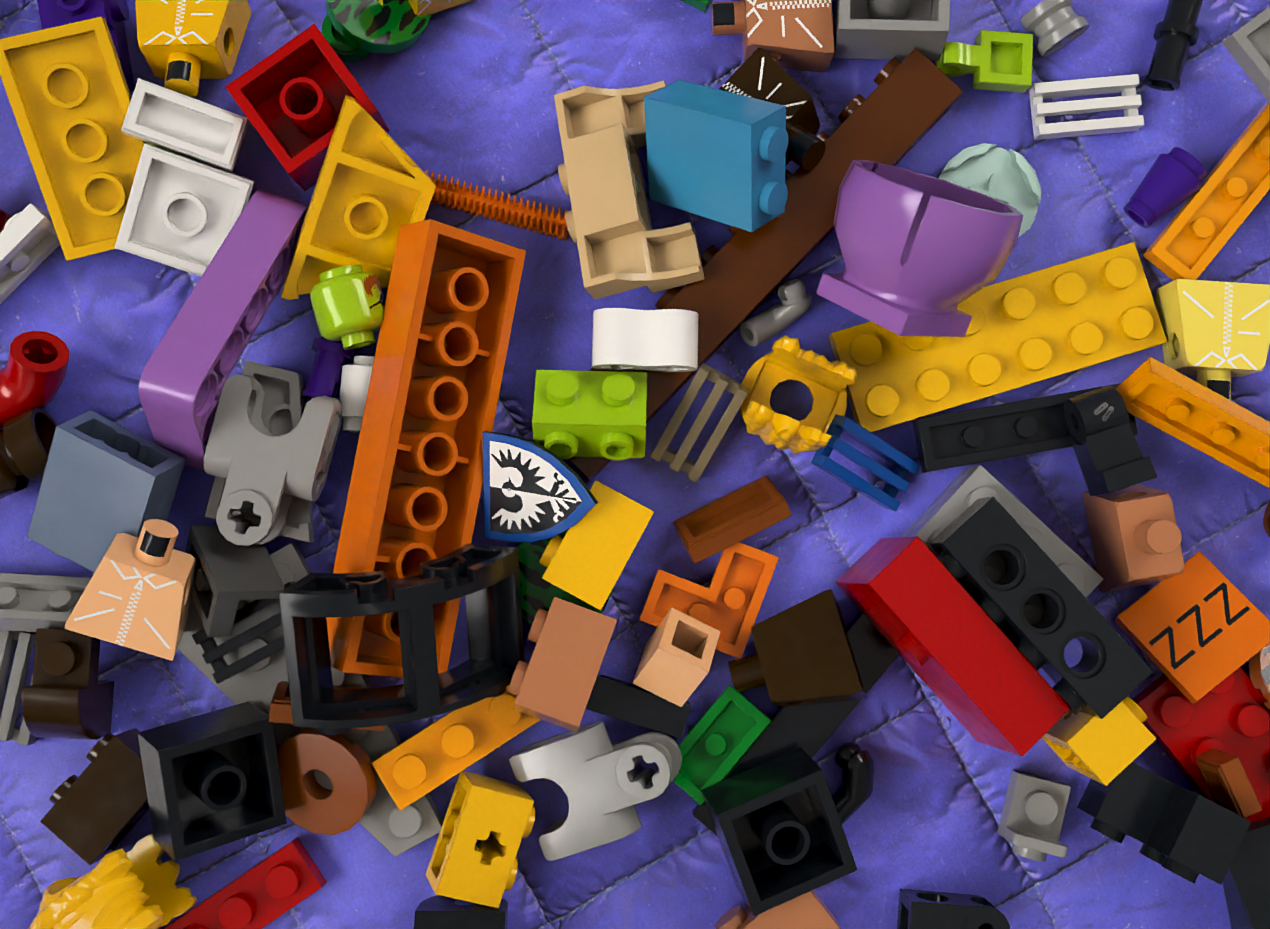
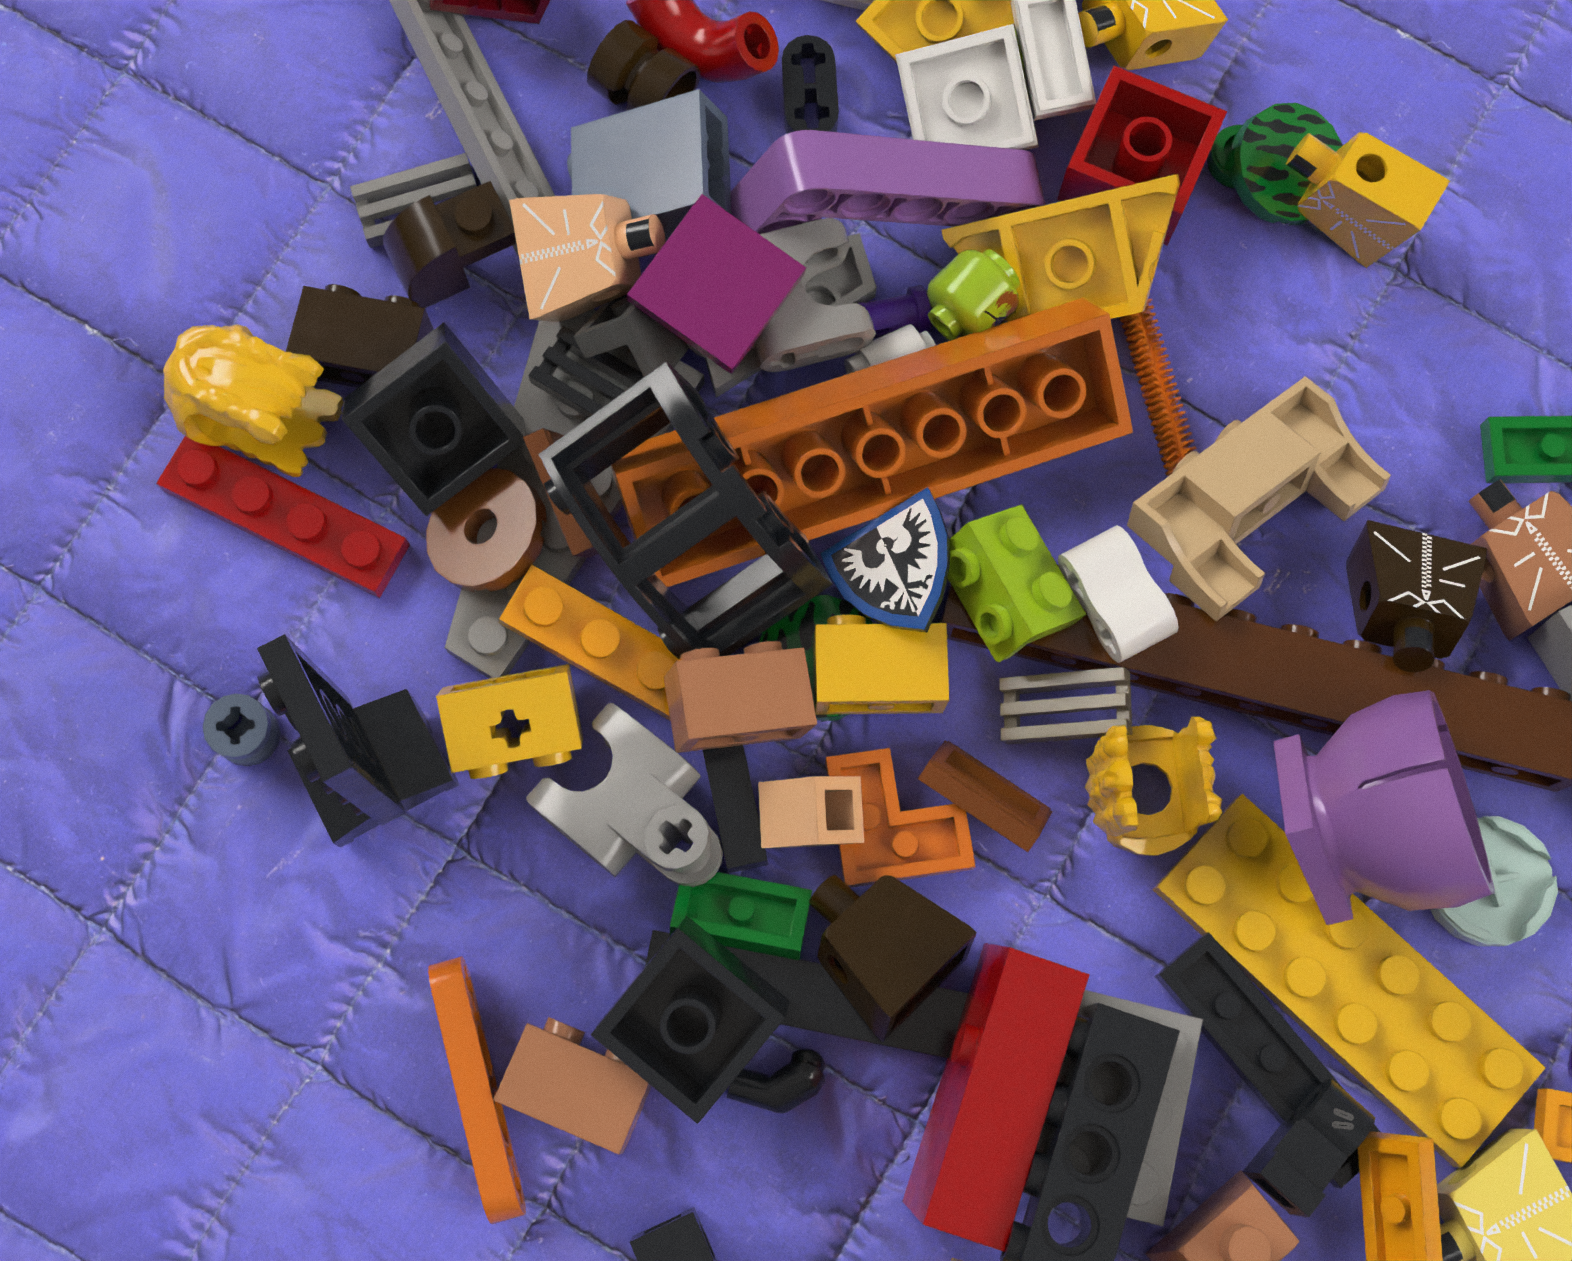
camera: 60 degrees right, 10 degrees down
dark azure brick [644,80,788,232] -> none
light grey arm [740,279,812,347] -> none
blue tile [811,414,920,512] -> none
none -> magenta tile [627,194,806,374]
none -> black beam [782,35,839,134]

